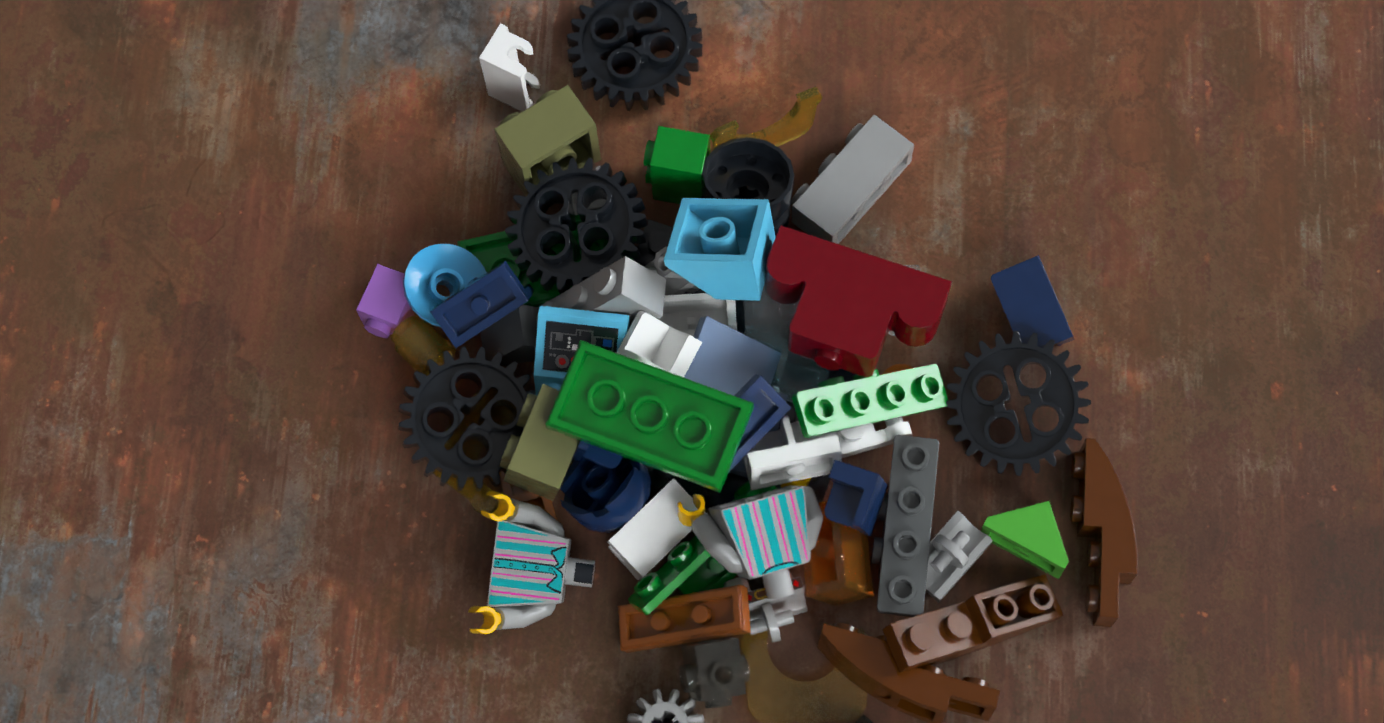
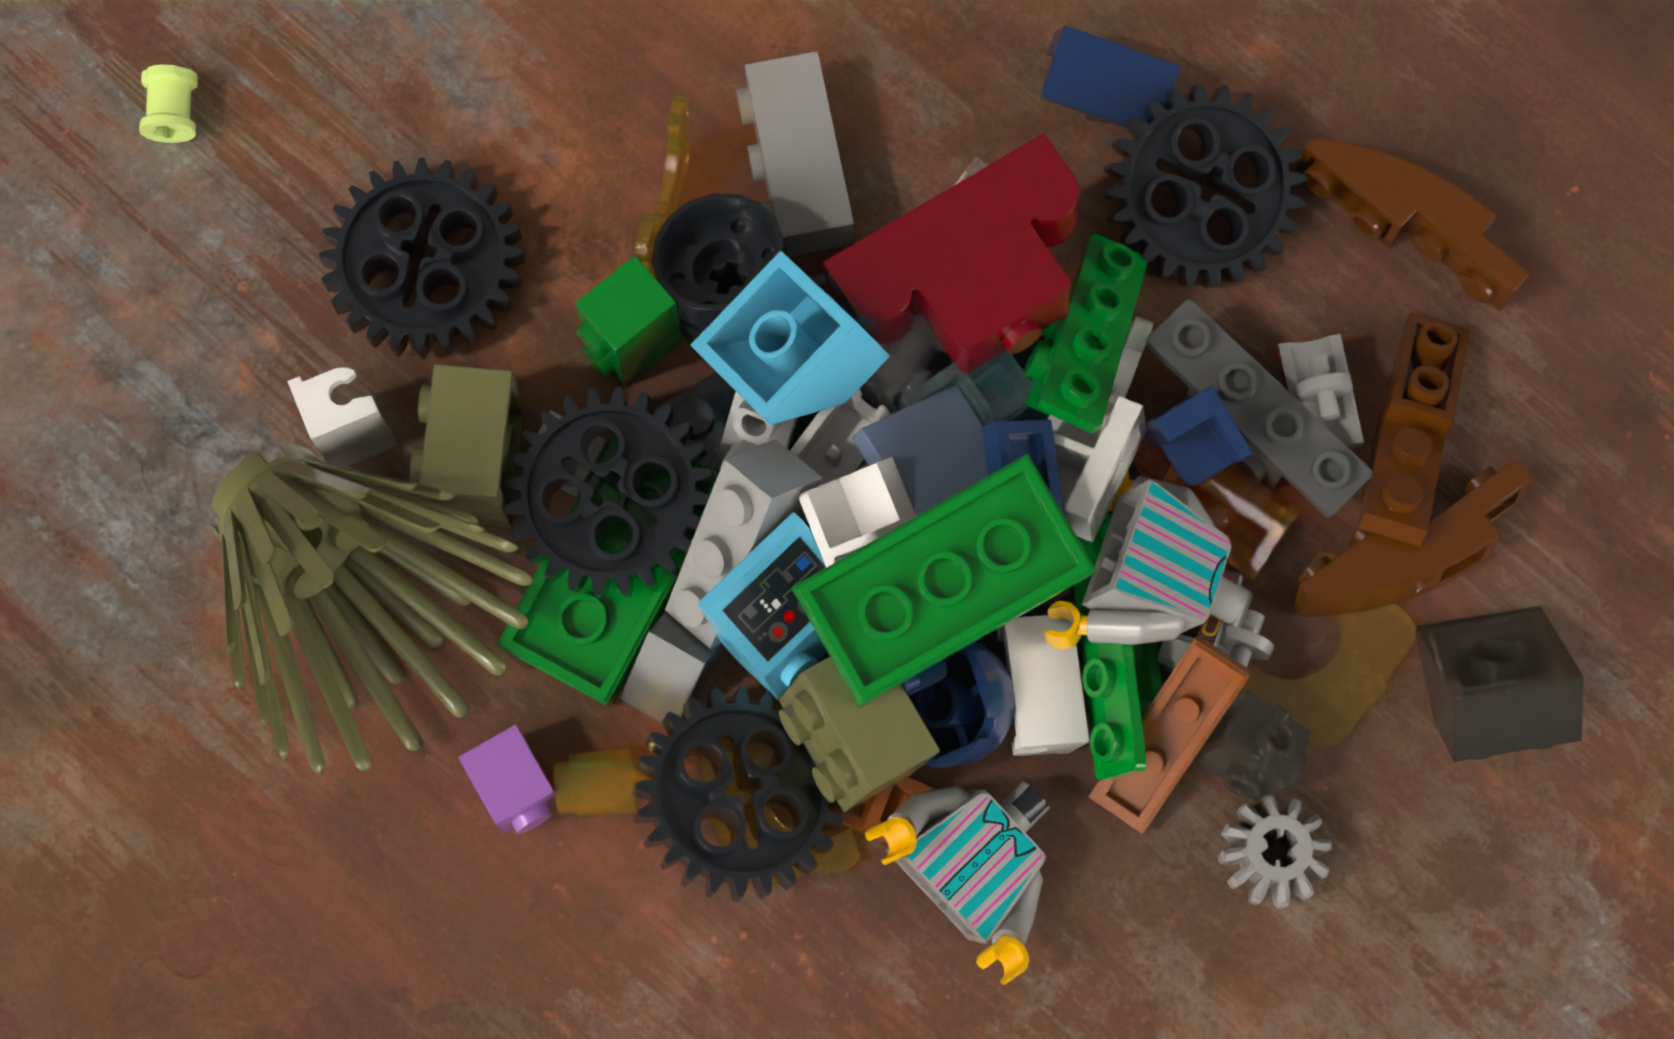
camera: 55 degrees left, 5 degrees up
dark azure dish [403,244,487,327] -> none
dark blue panel [430,261,534,348] -> none
bright green slope [981,501,1069,580] -> none
none -> olive plant [211,444,533,775]

